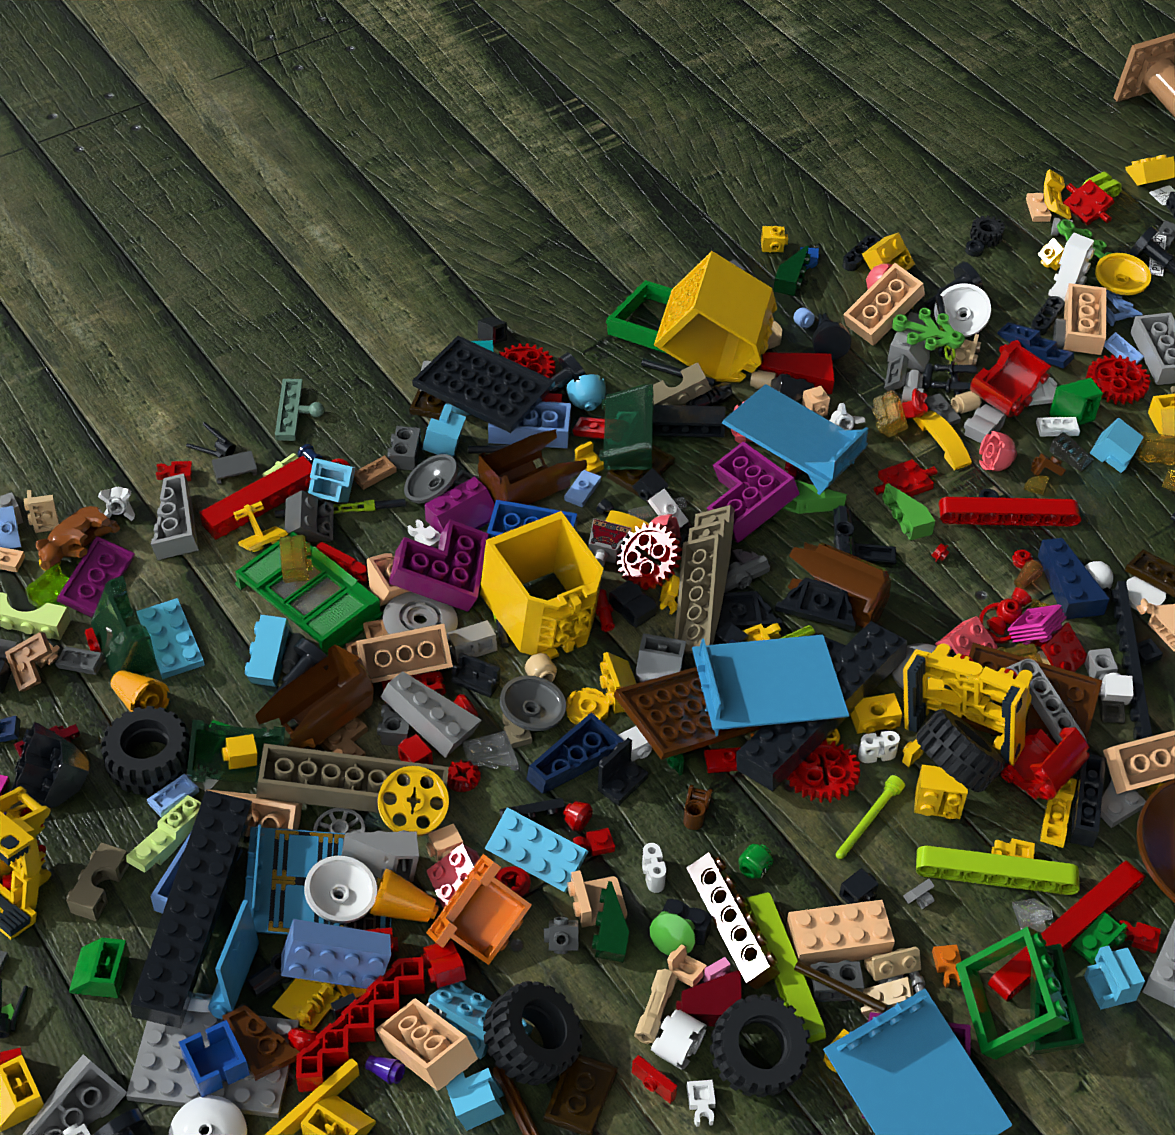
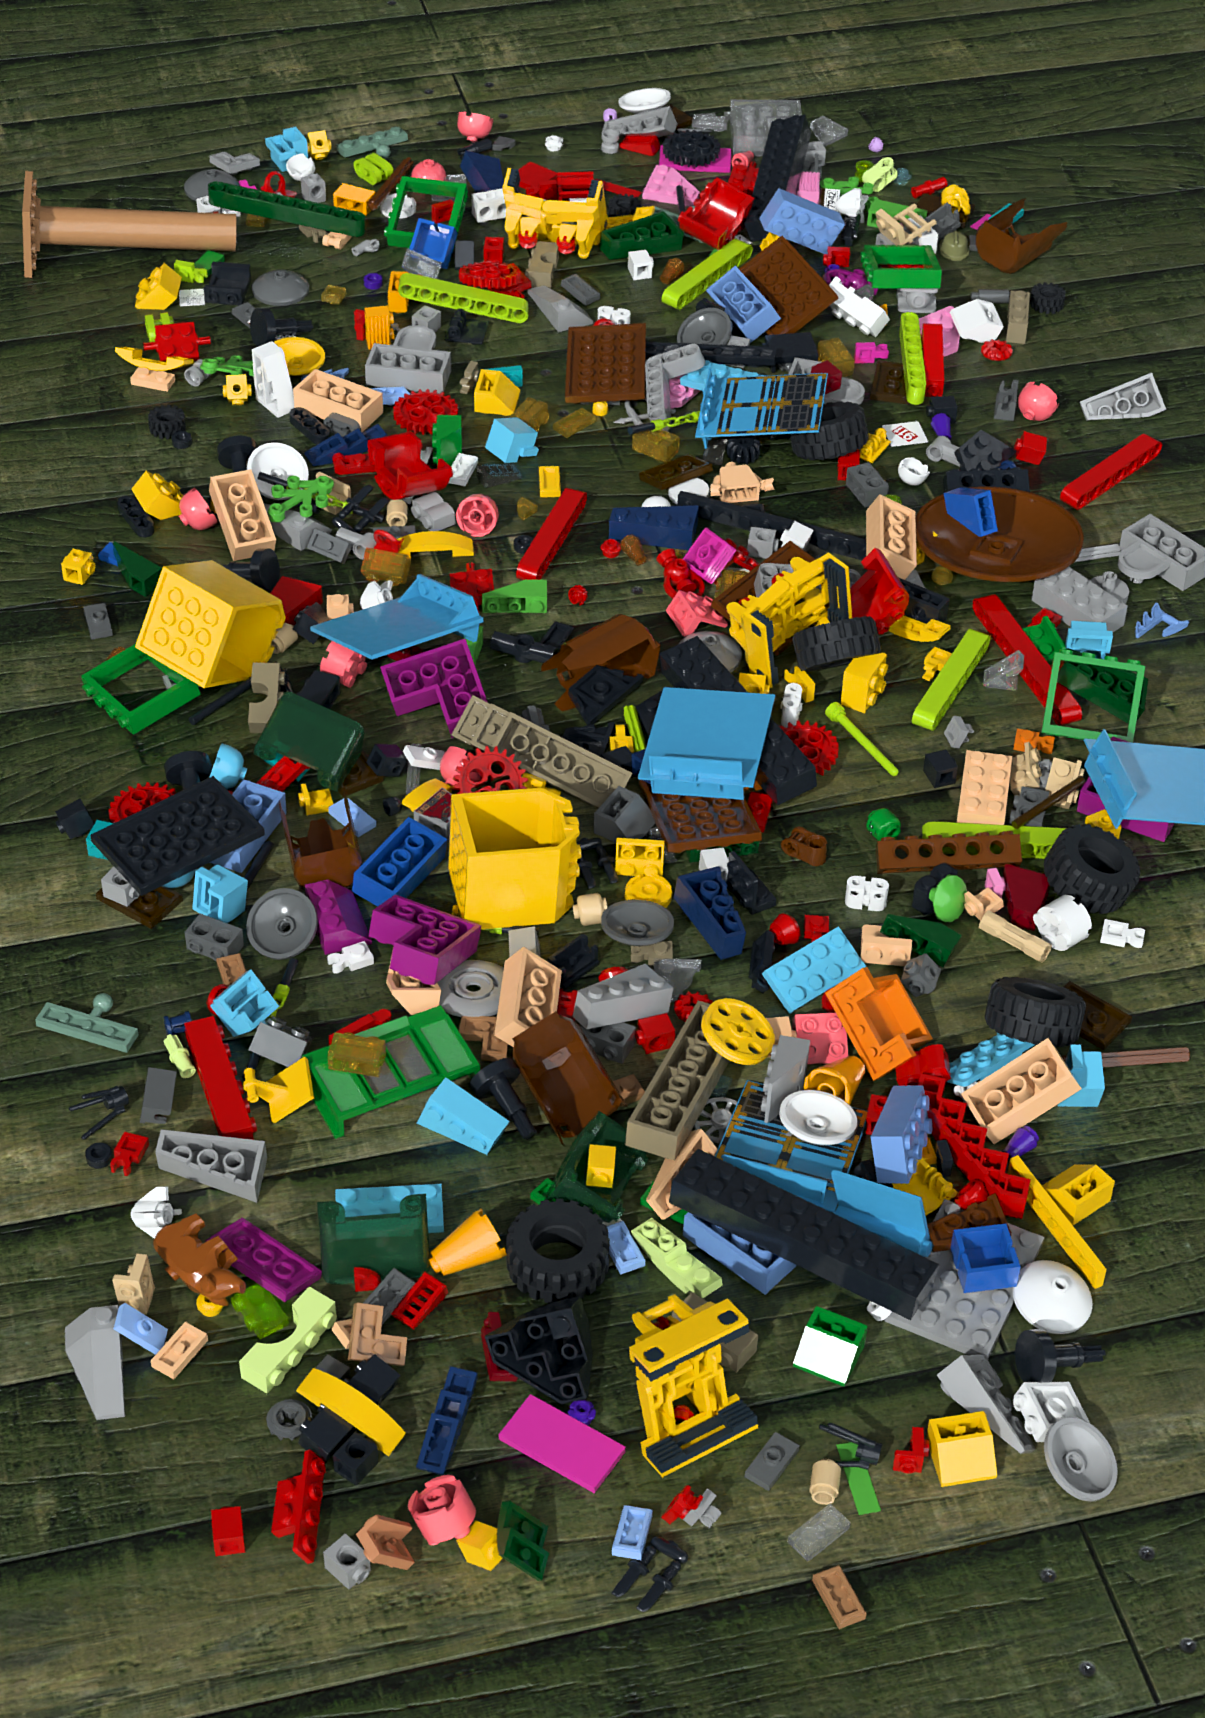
camera: 70 degrees left, 5 degrees down
red plate [632,1055,677,1104] -> none
reddish brown bracket [1031,453,1066,476] -> none
none -> black tile [85,1142,113,1169]
none -> red slope [391,1272,449,1330]
none -> yellow tile [539,466,561,497]
none -> black piece [576,838,618,889]

